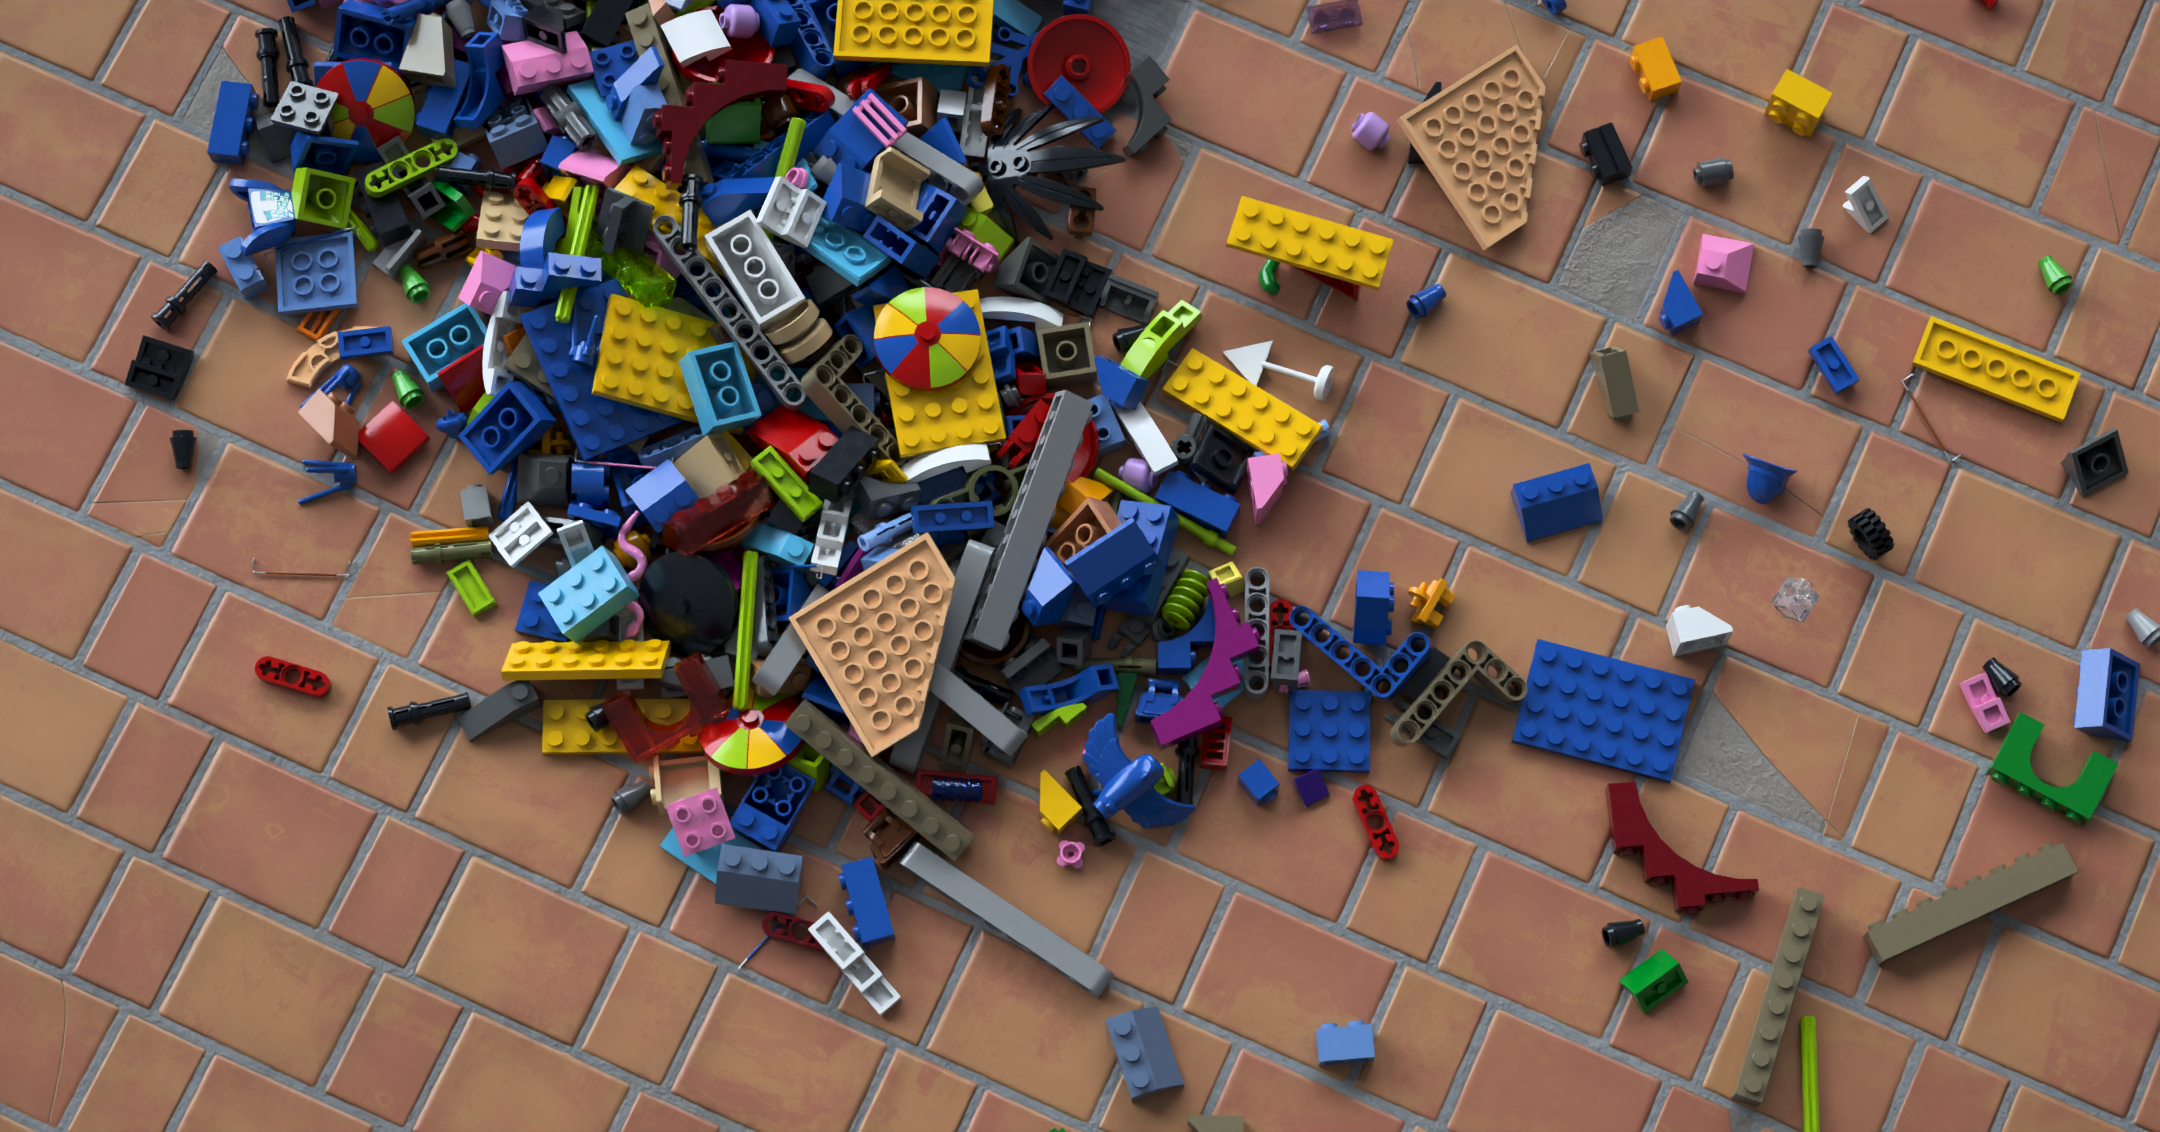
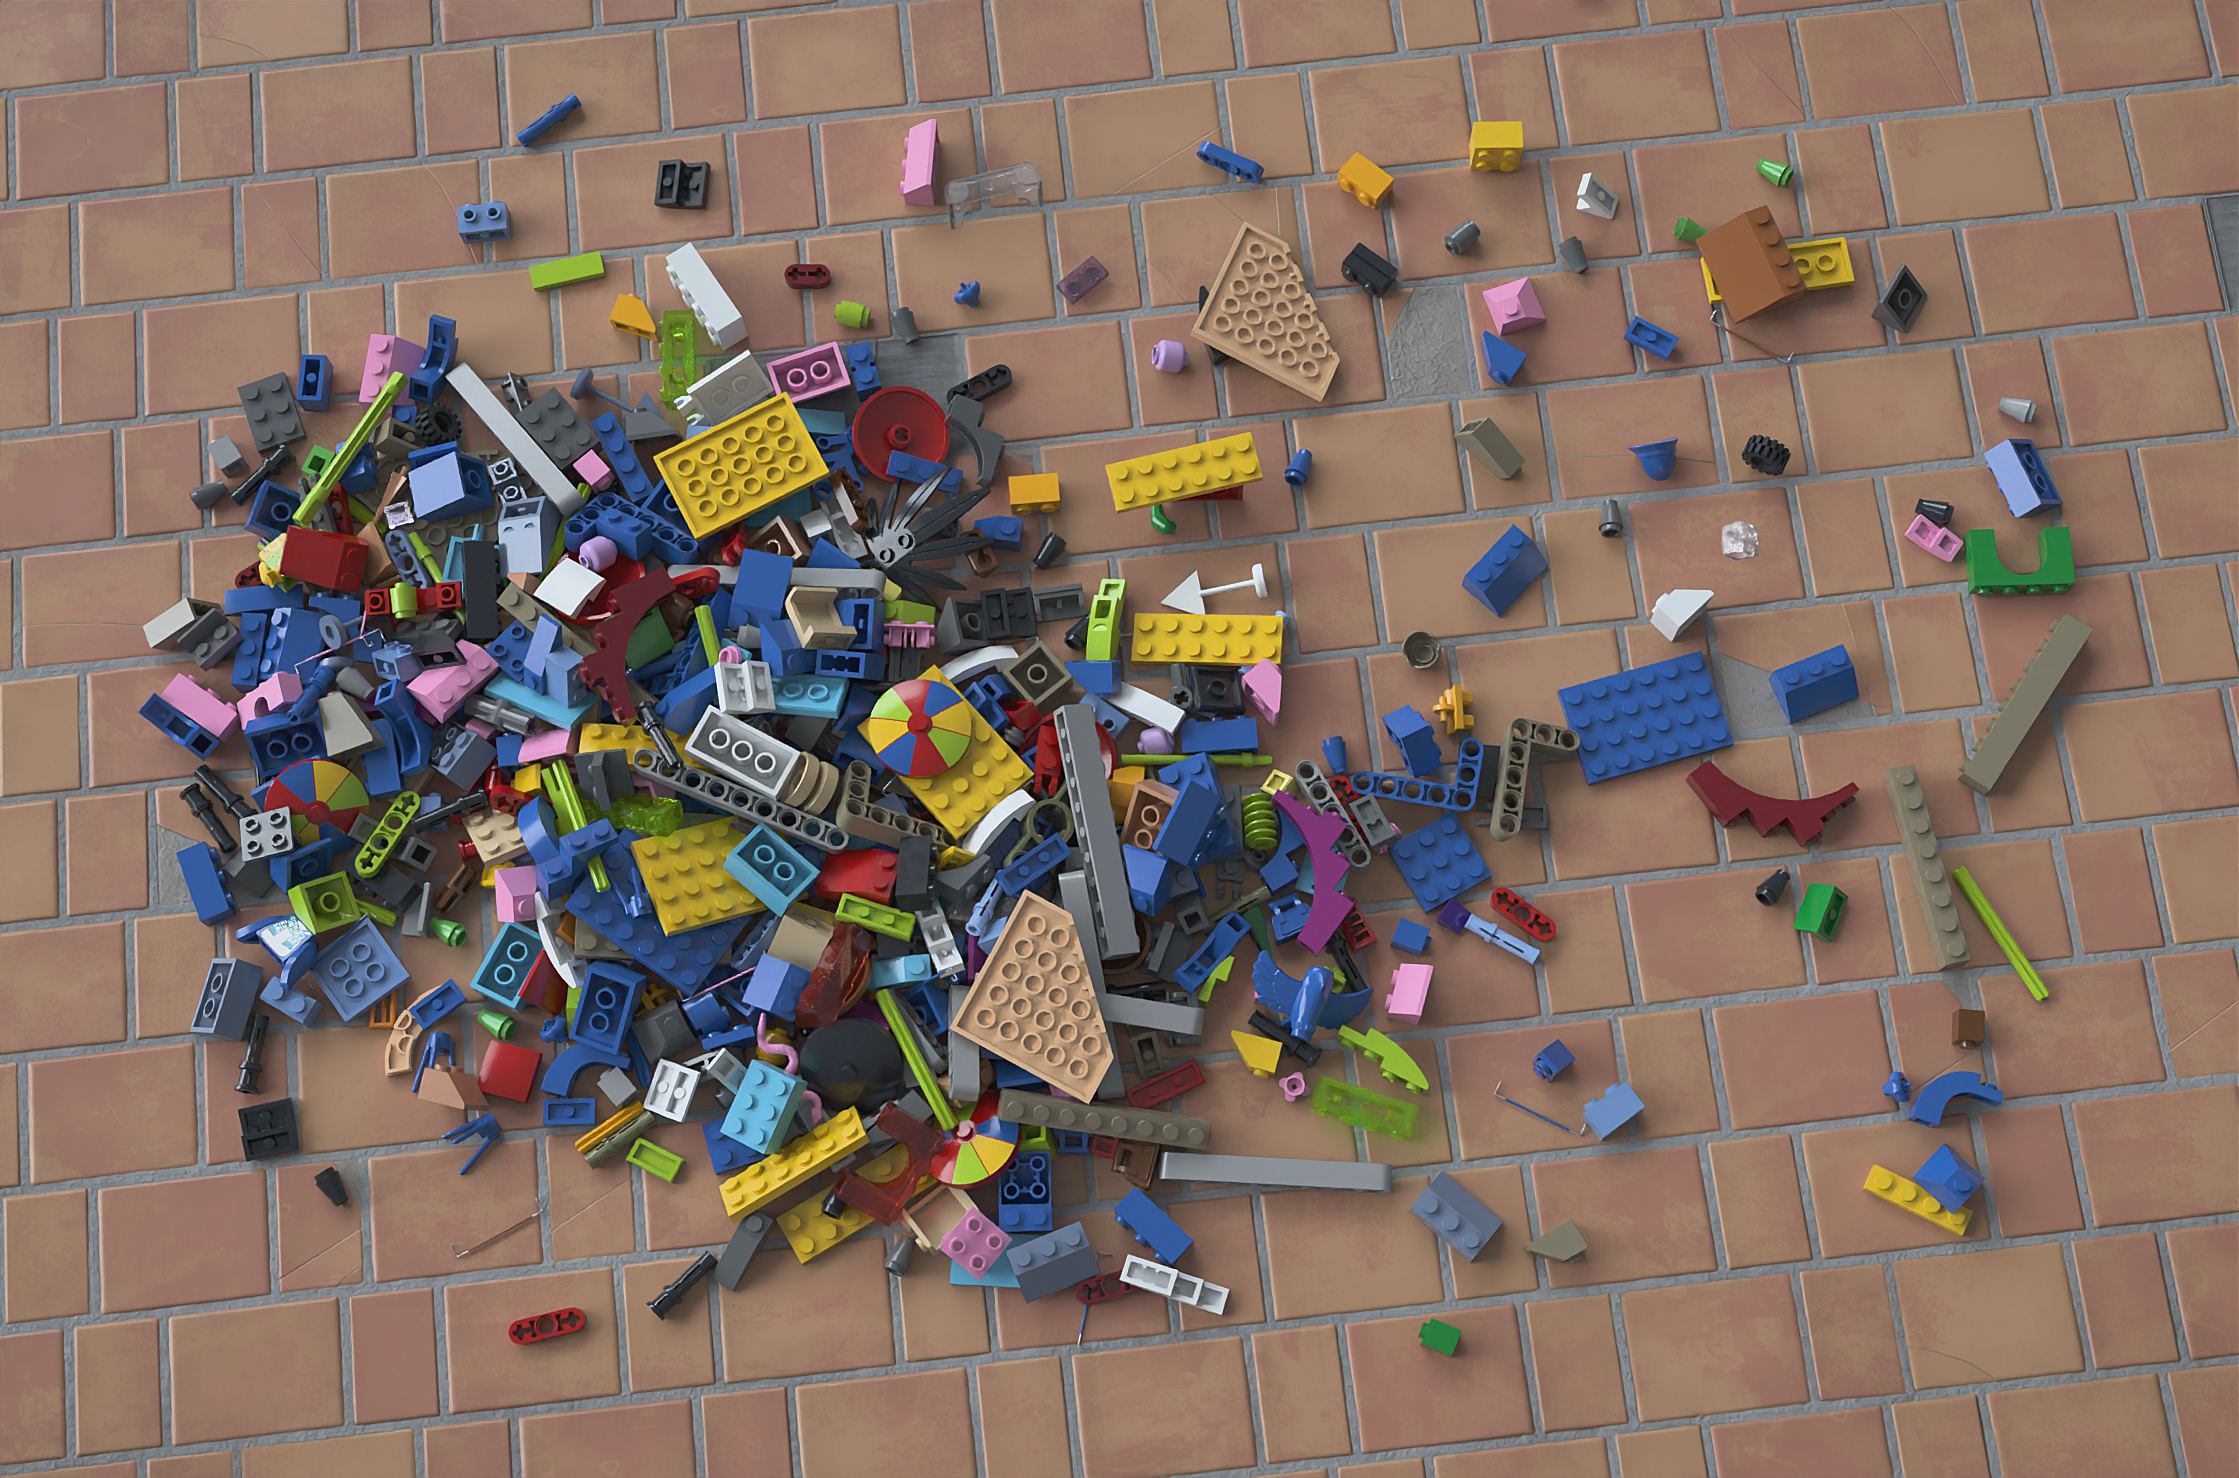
camera: 30 degrees left, 0 degrees up
green panel [430,179,476,232] -> none
bright pink tile [852,93,907,149] -> none
clear blue piece [931,777,982,803] -> none
none -> sand blue slope [189,958,263,1042]
none -> blue arch [541,1043,634,1098]
none -> blue plate [543,1098,597,1126]
none -> black beam [947,364,1012,406]
none -> blue slope [974,515,1024,552]
none -> light orange brick [1008,473,1061,515]
none -> black cone [1033,532,1067,570]
none -> clear neon green brick [1309,1074,1420,1141]
none -> blue cone [1321,736,1348,774]
none -> lime slope [1337,1025,1429,1095]
none -> bright pink slope [1384,964,1434,1026]
none -> dark tan hair [1402,630,1442,670]
none -> light blue pin [1464,914,1540,965]
none -> blue piece [1494,1081,1587,1136]
none -> blue slope [1532,1039,1576,1083]
none -> bright green cone [1673,217,1709,243]
none -> dark orange slope [1695,205,1807,324]
none -> blue slope [1769,644,1859,724]

